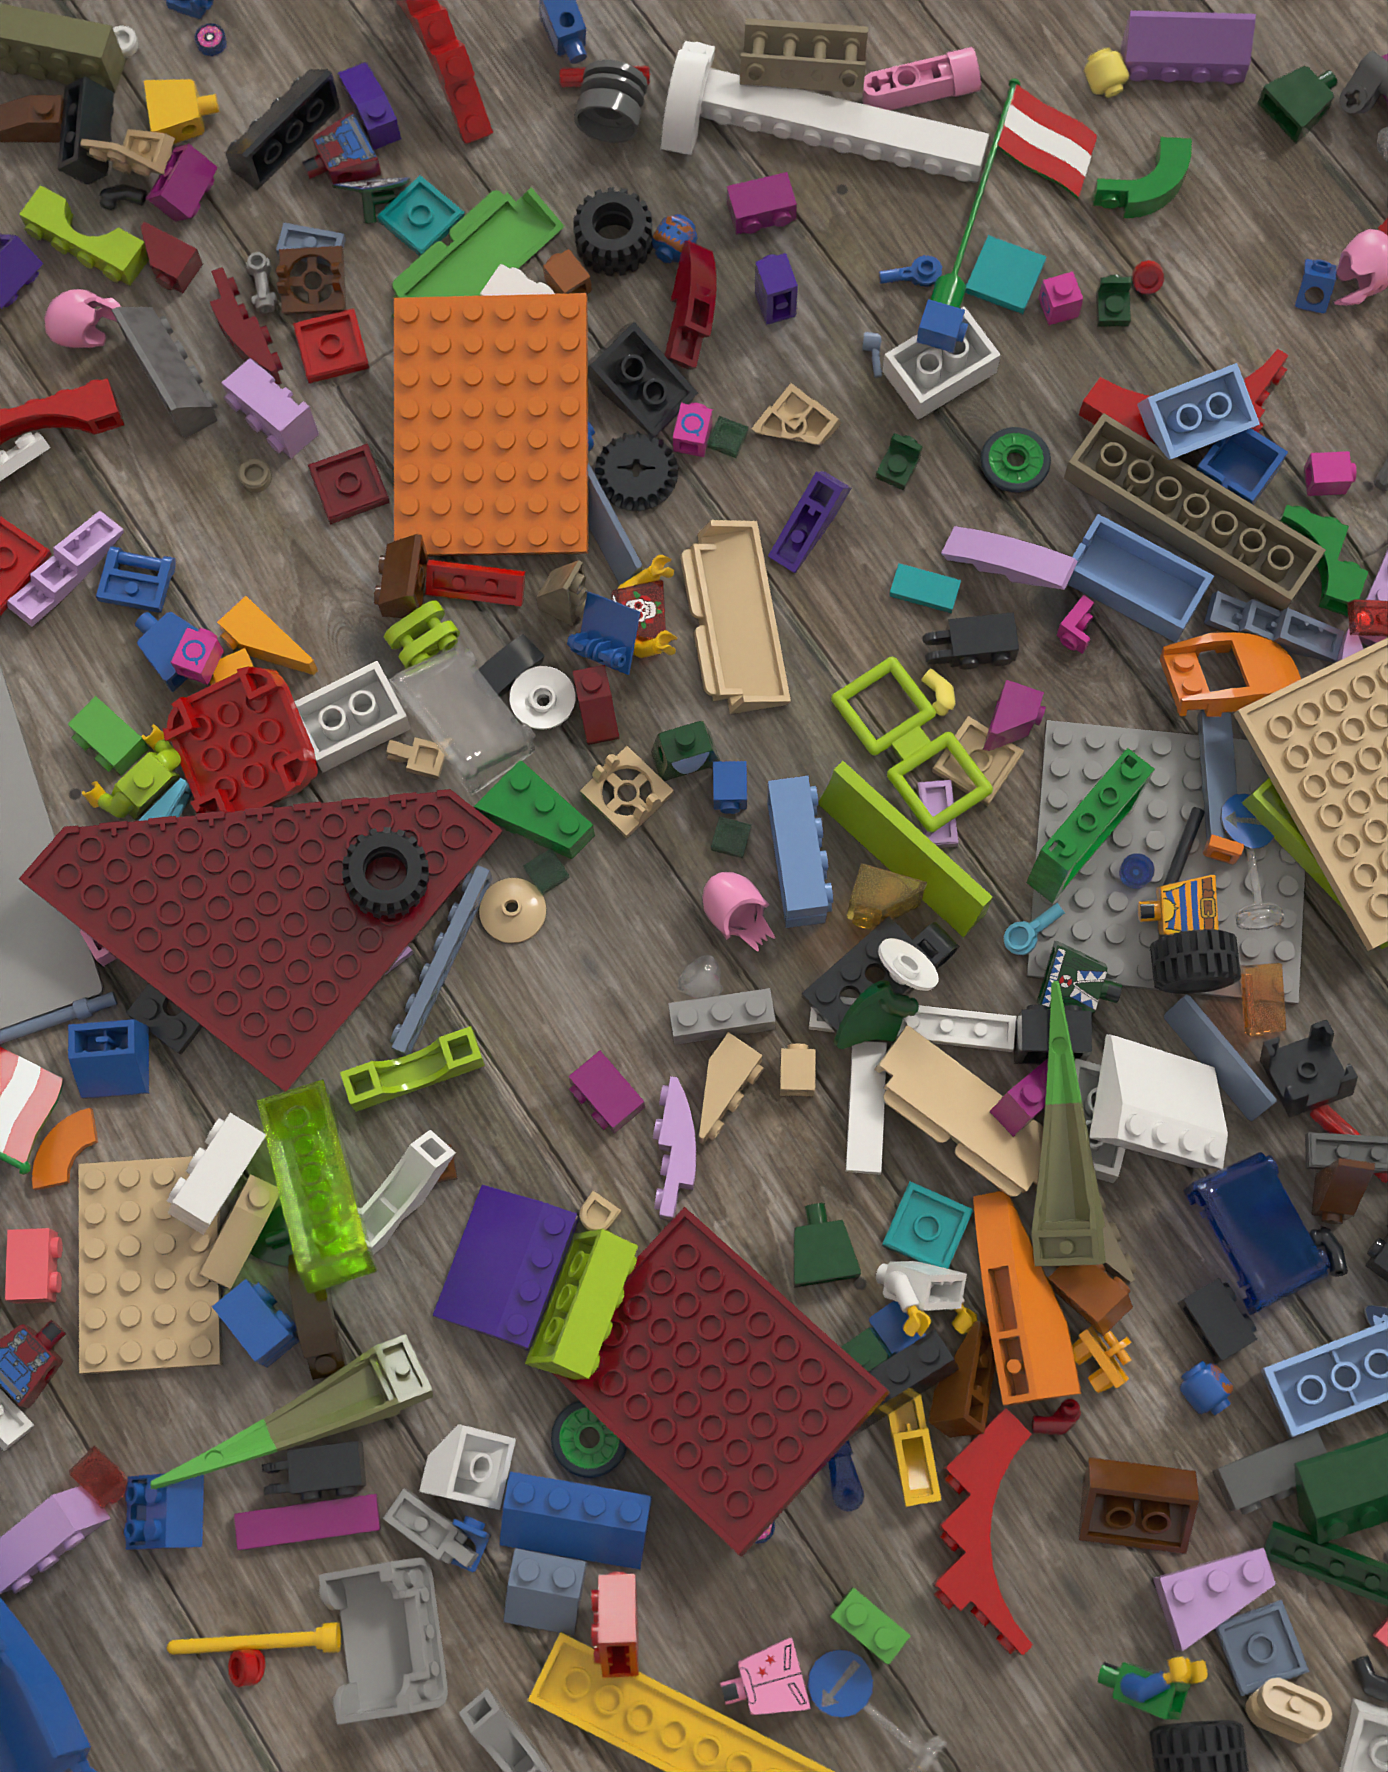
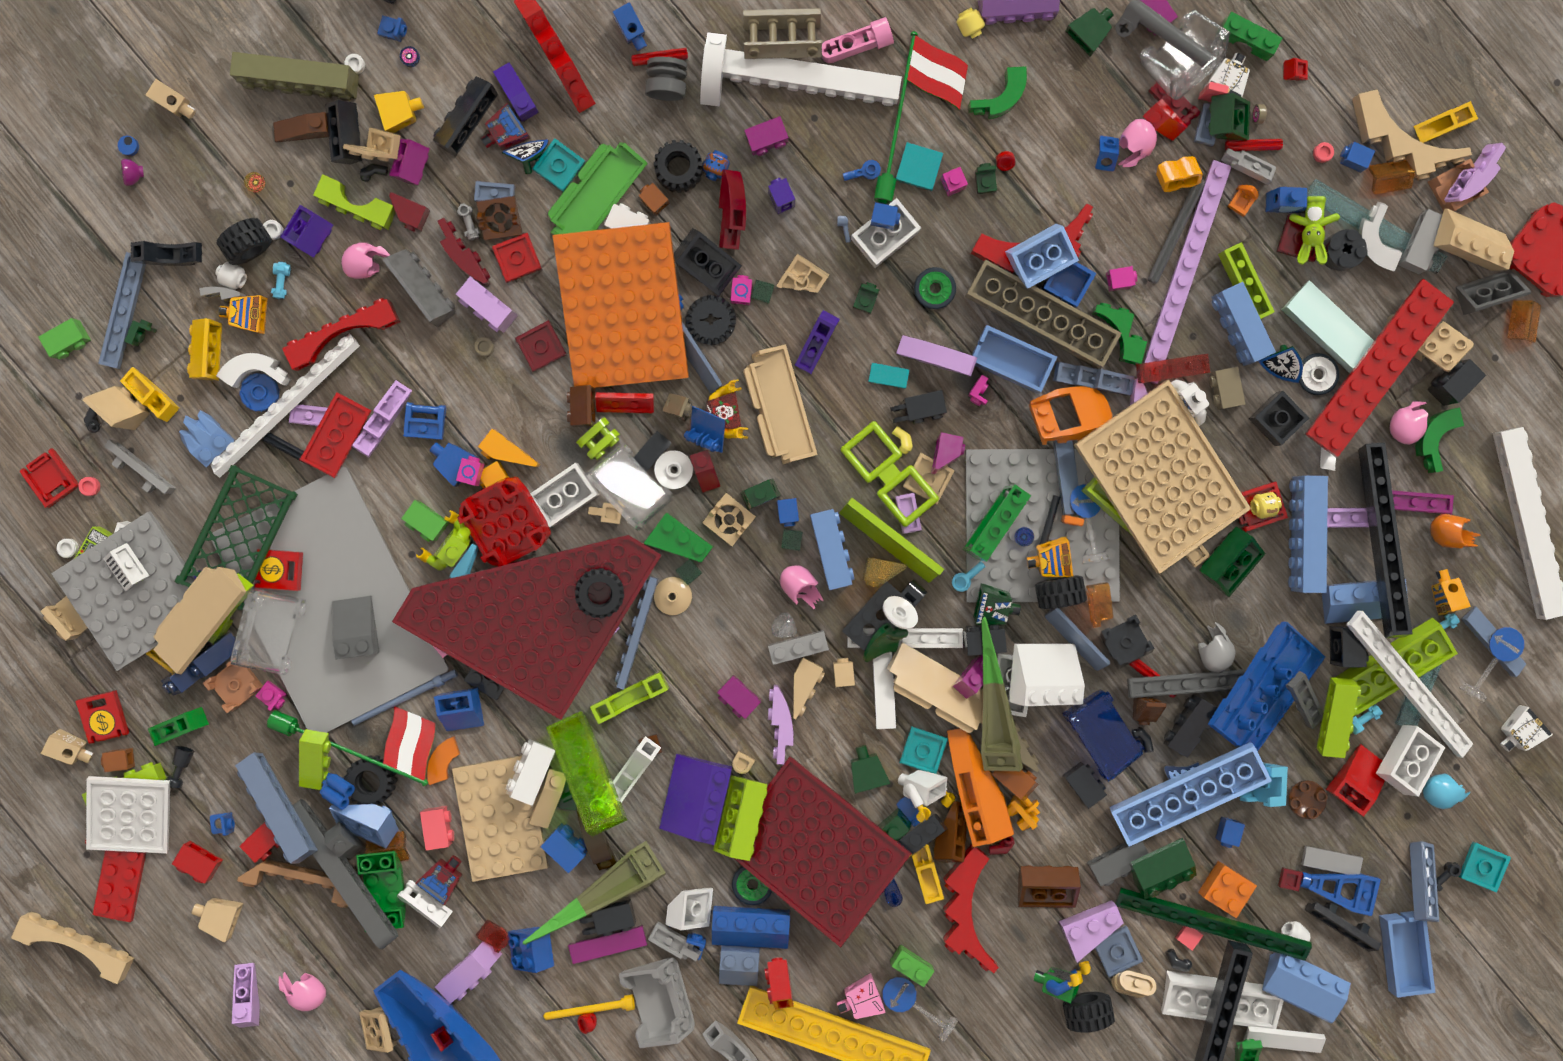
camera: 10 degrees left, 15 degrees up
blue head [1180,1360,1233,1416] -> none

